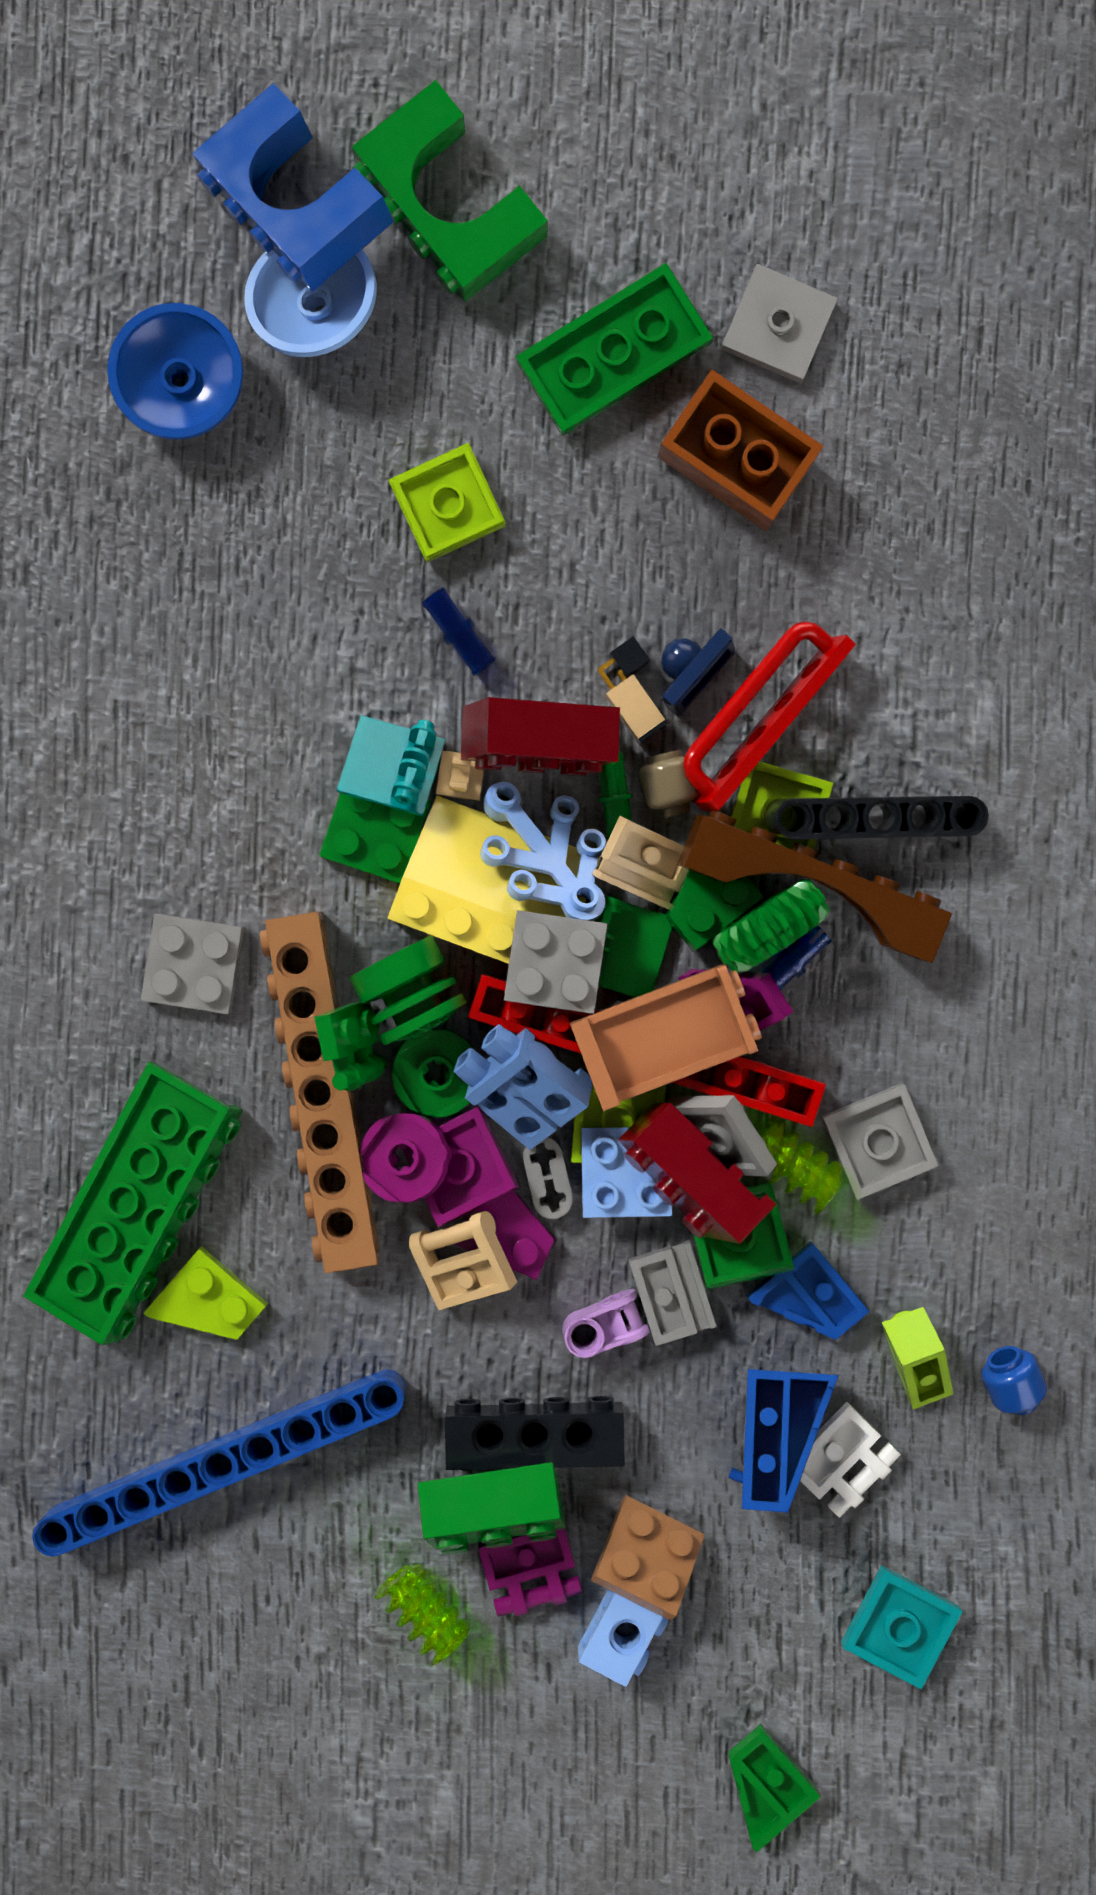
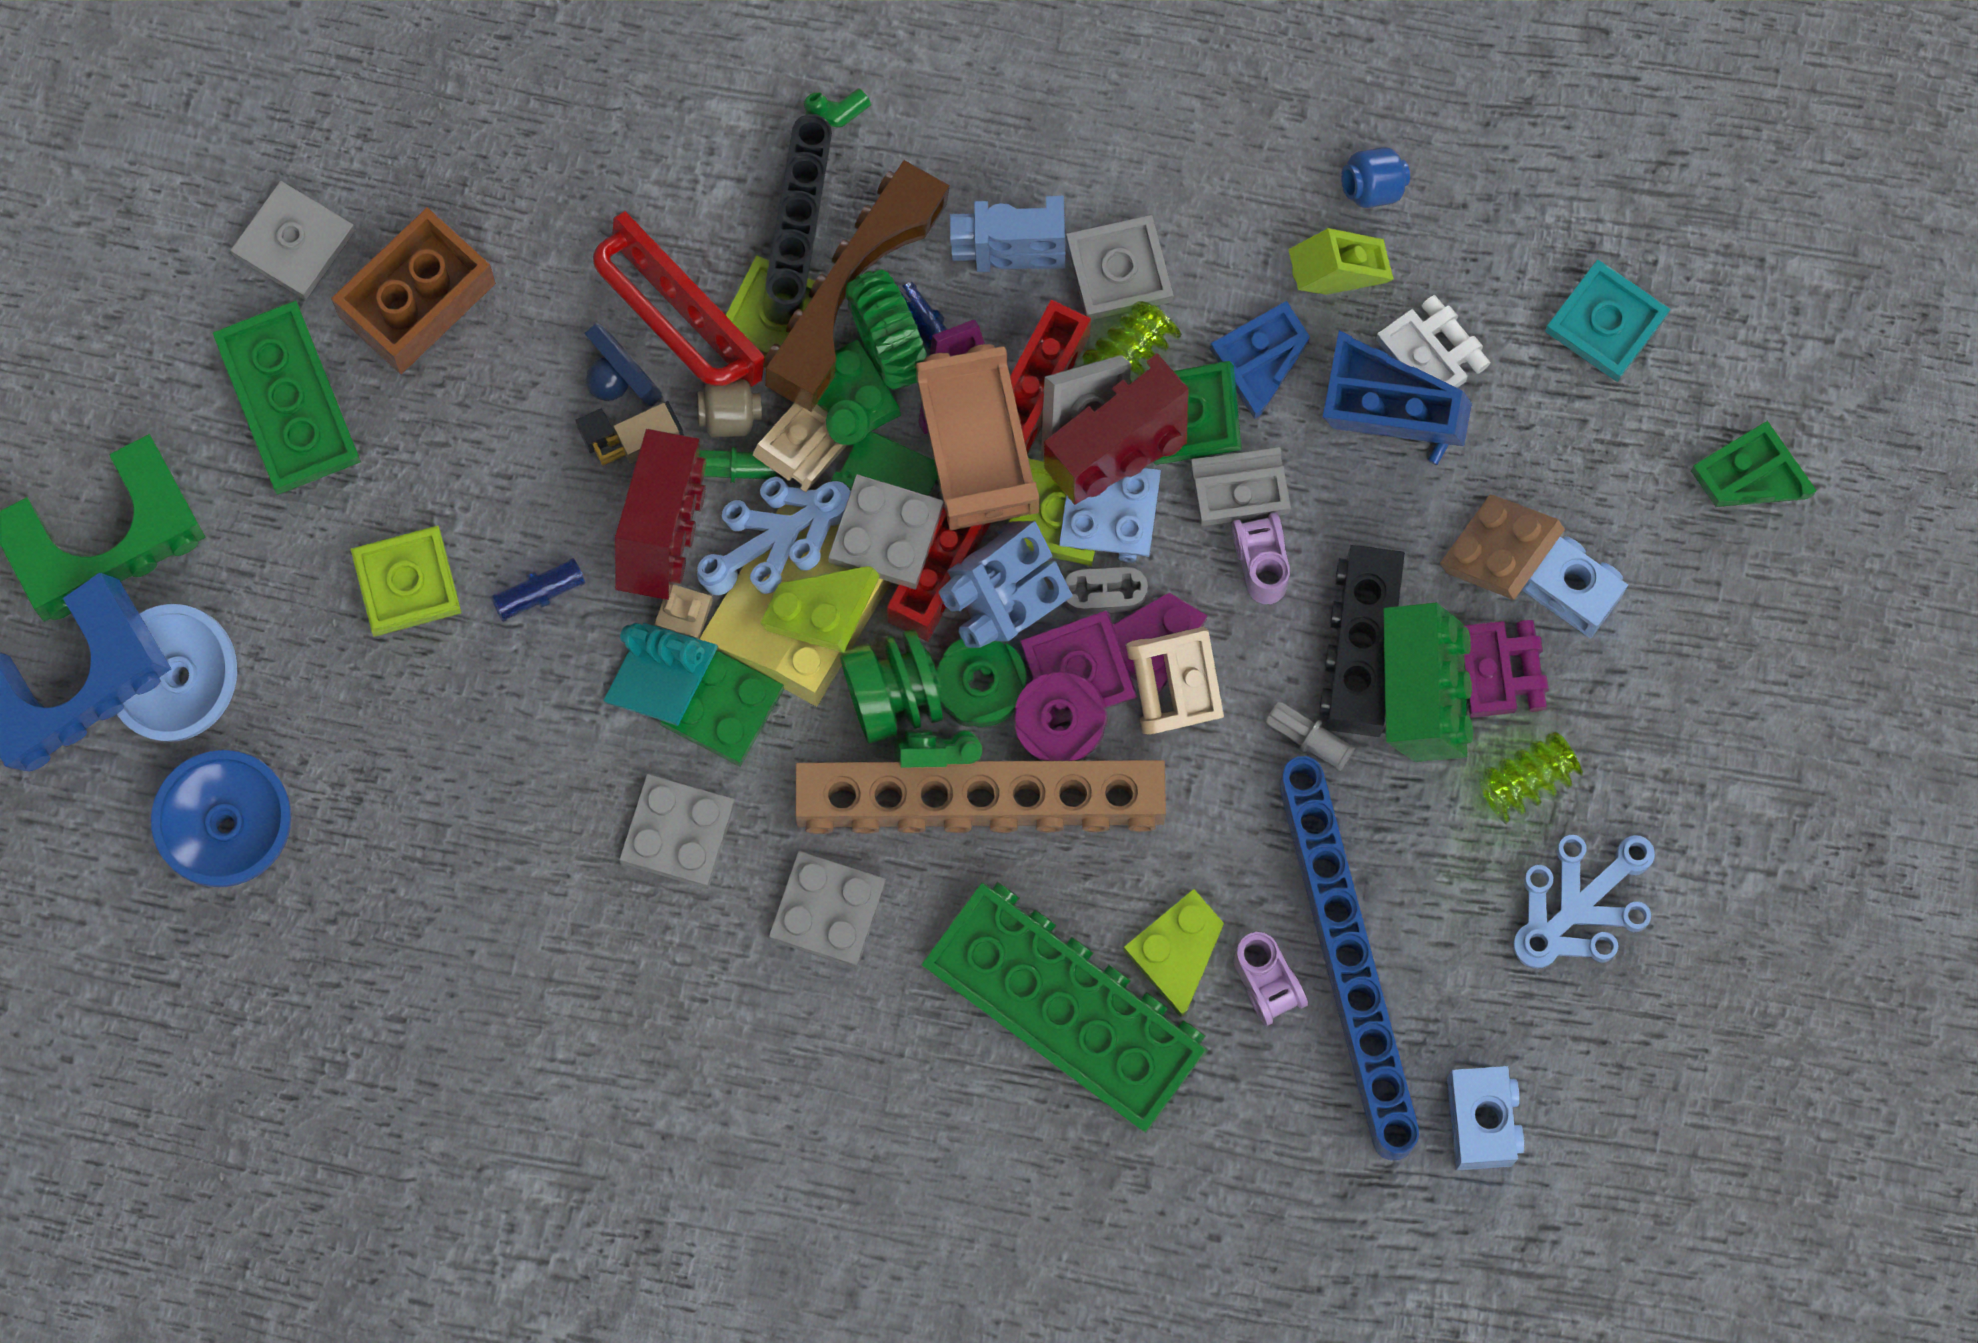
camera: 85 degrees left, 15 degrees down
none -> light grey plate [619,774,736,889]
none -> lime wing [760,566,880,653]
none -> green arm [804,88,871,128]
none -> green plate [826,400,870,445]
none -> medium blue hips [950,196,1065,272]
none -> lavender piece [1233,932,1308,1026]
none -> light grey axle [1266,702,1356,771]
none -> light blue brick [1447,1066,1524,1170]
none -> light blue plant [1514,835,1655,969]

